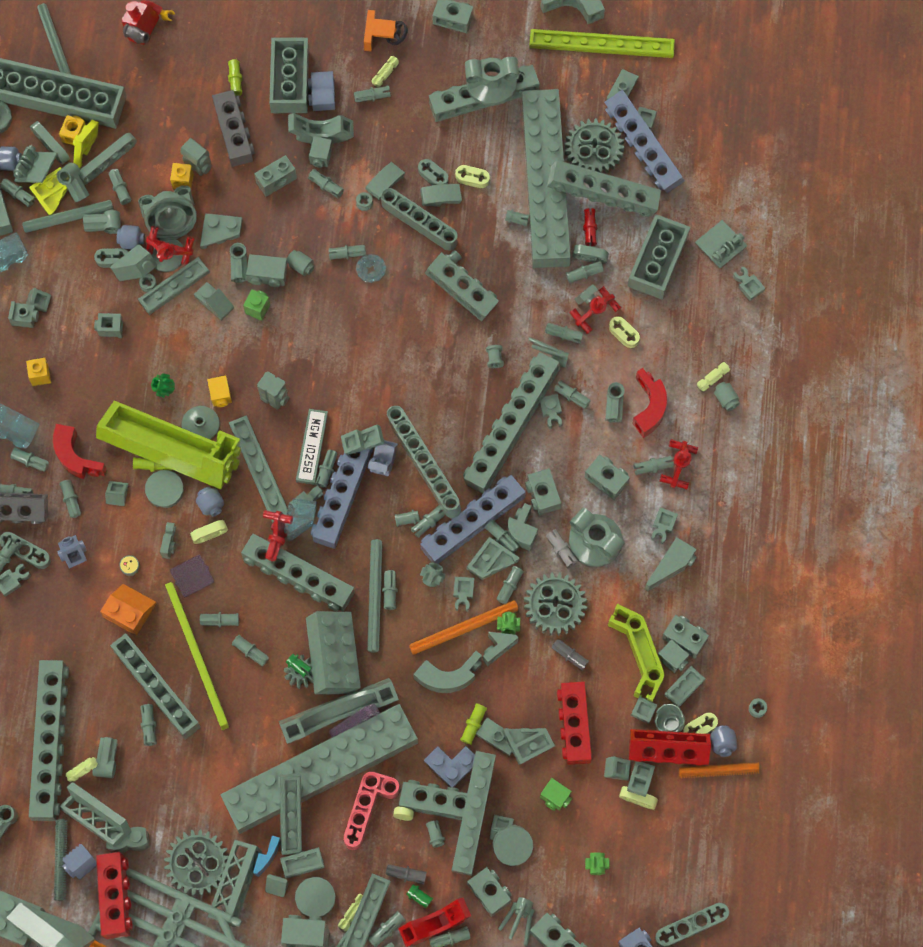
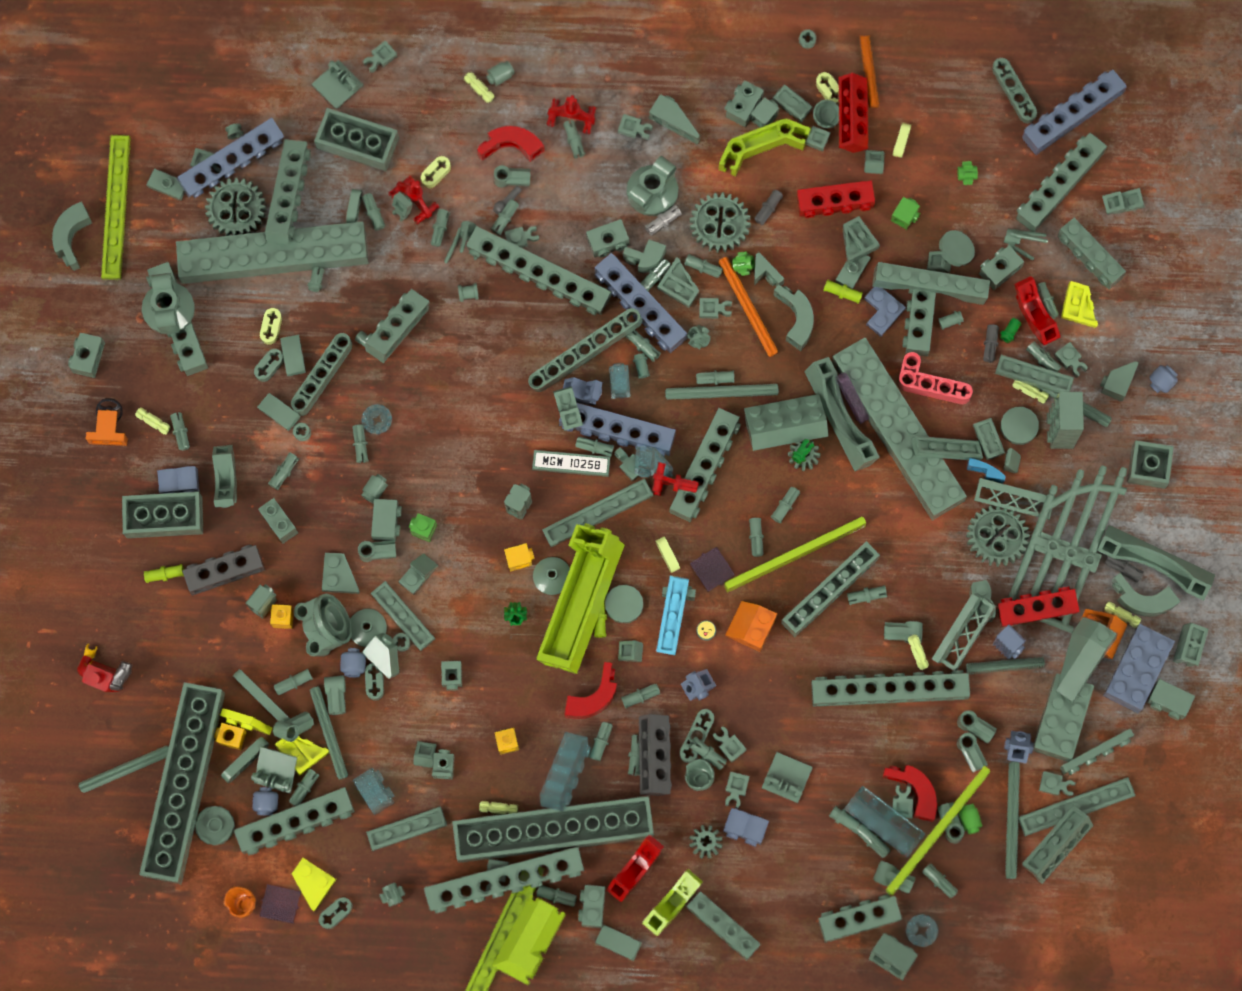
camera: 90 degrees left, 5 degrees up
red axle [146,226,195,265] -> none
sand blue head [196,487,224,517] -> none
sand green brick [309,136,333,167] -> none
yellowish green tile [393,806,414,821] -> none
red pin [583,208,598,247] -> none
sand green brick [584,454,630,500] -> none
sand green slope [627,762,655,797] -> none
sand blue head [710,726,737,757] -> none
none -> sand green bush [225,124,244,139]
none -> dark grey bar [493,185,522,215]
none -> clear light blue slope [609,363,630,399]
none -> medium azure tile [656,575,689,655]

